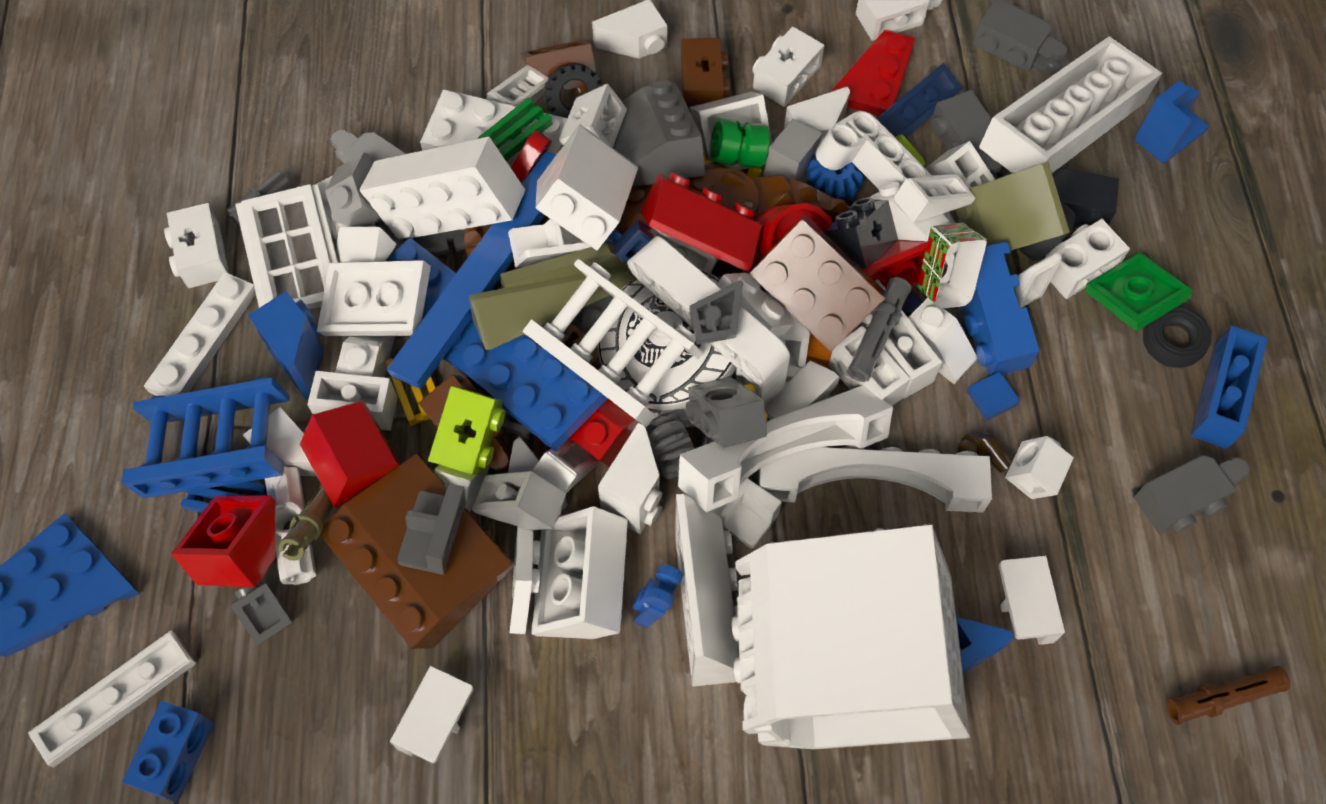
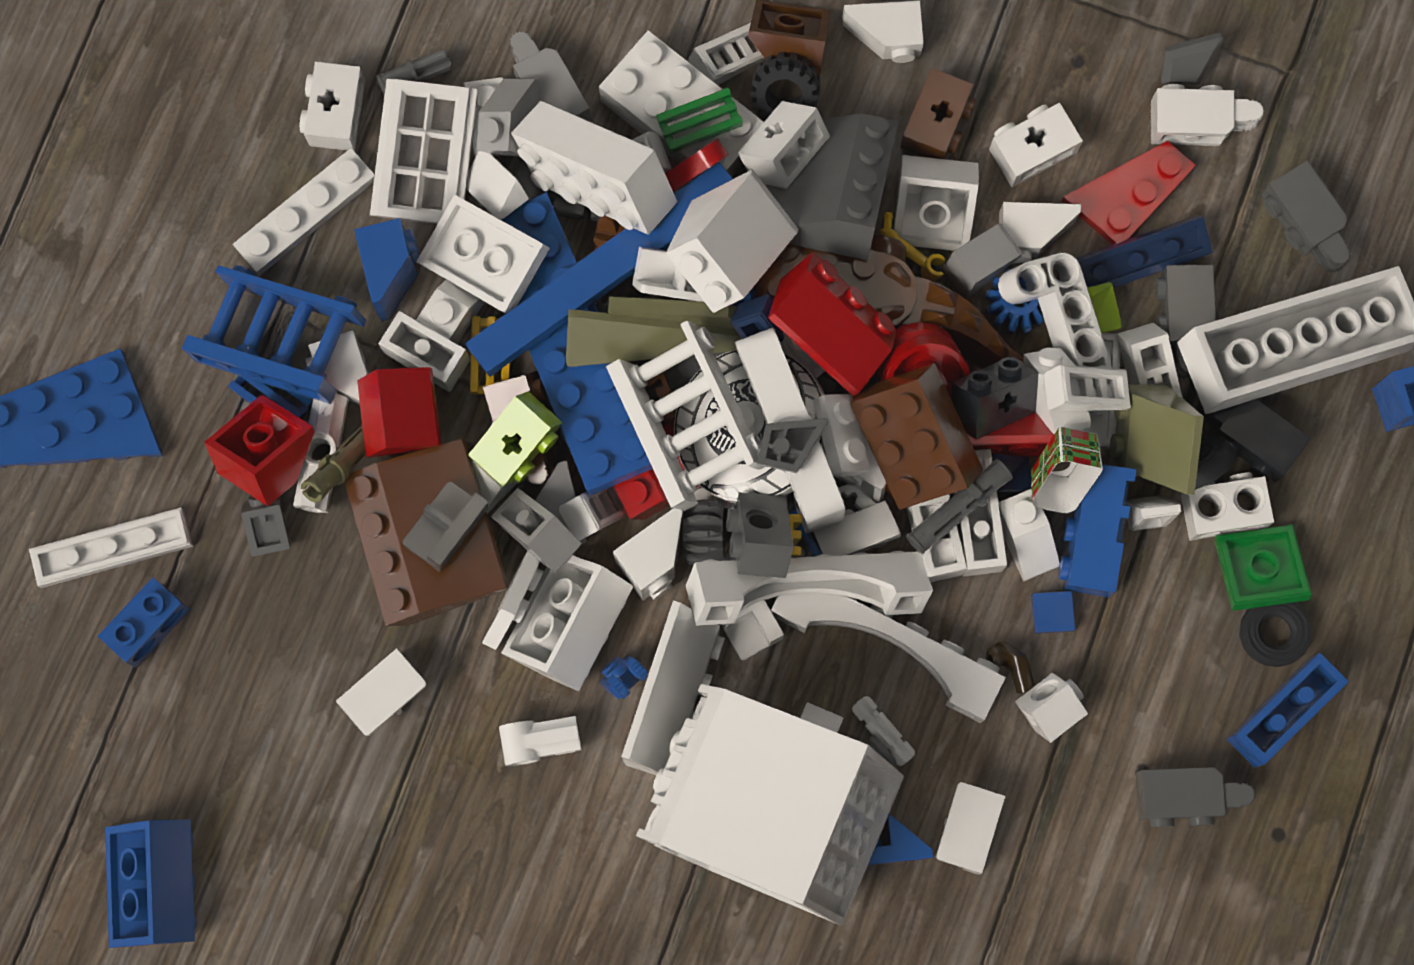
camera: 25 degrees right, 15 degrees up
green wheel [710,118,769,169] -> none
none -> white piece [499,716,581,766]

